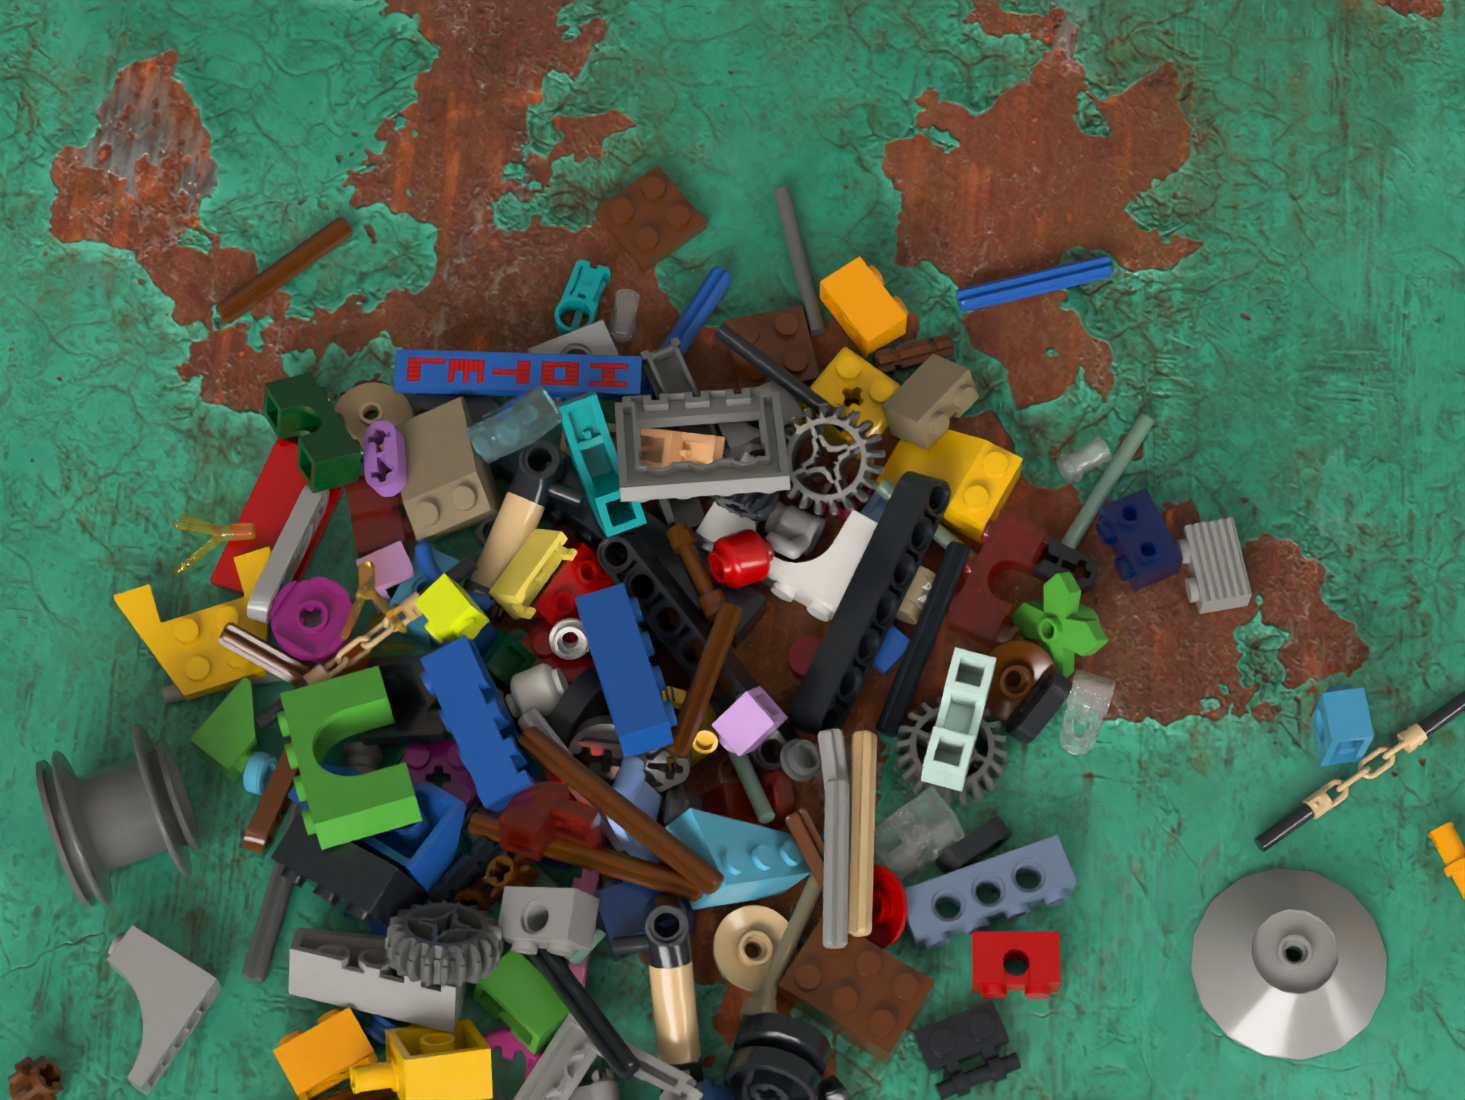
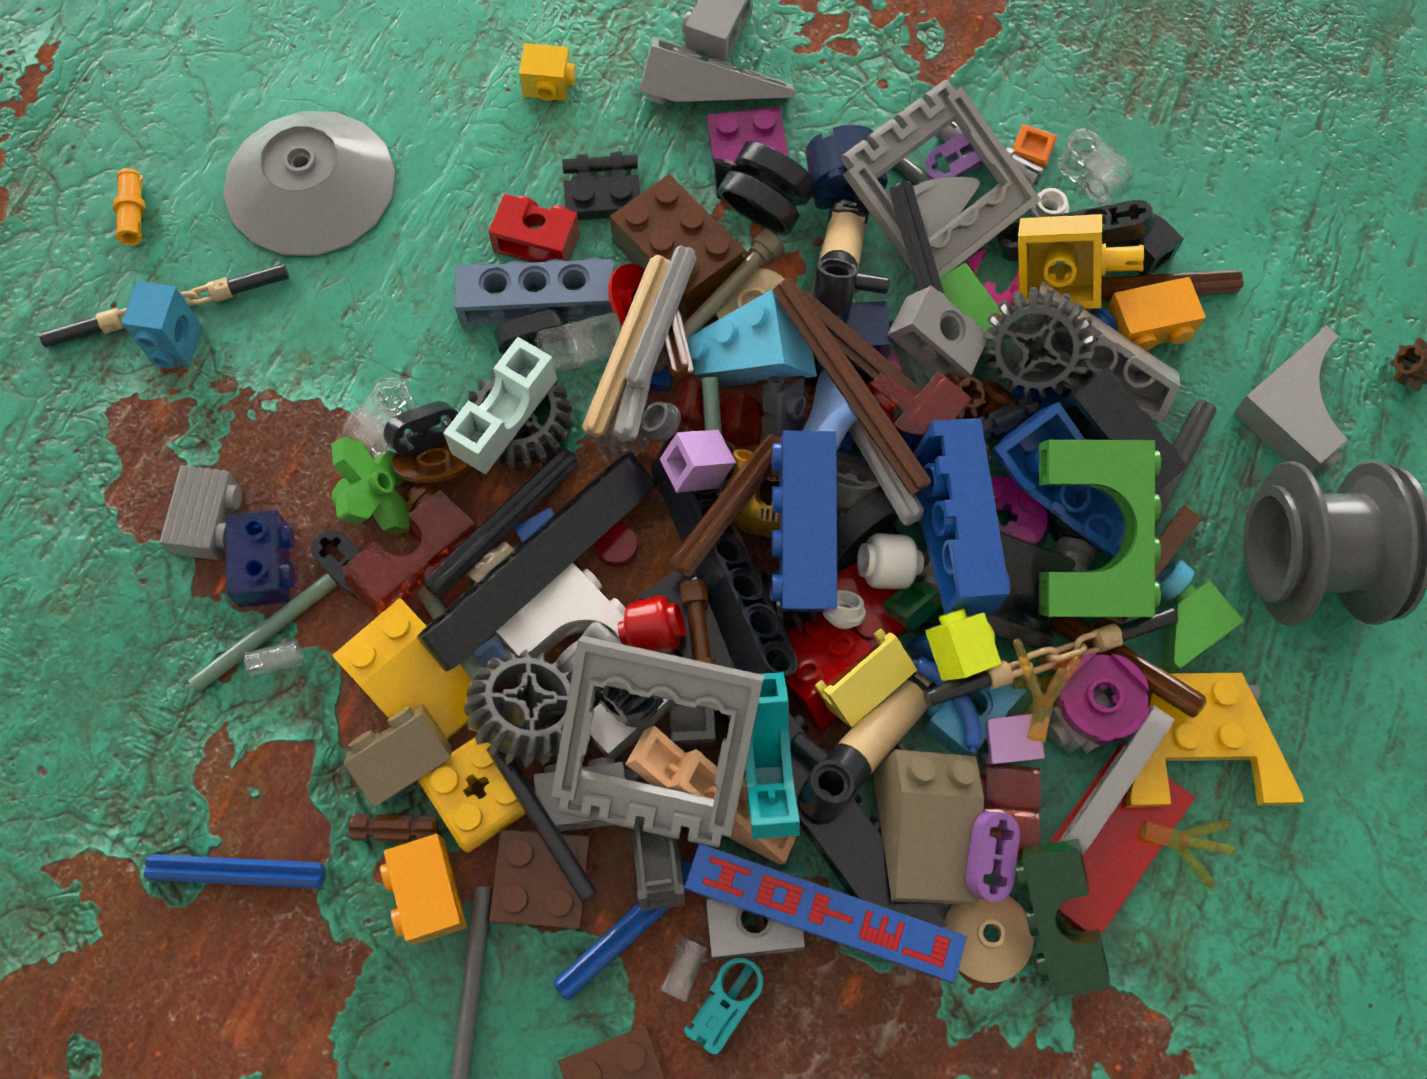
camera: 165 degrees left, 0 degrees up
clear light blue brick [466,386,563,463] -> none

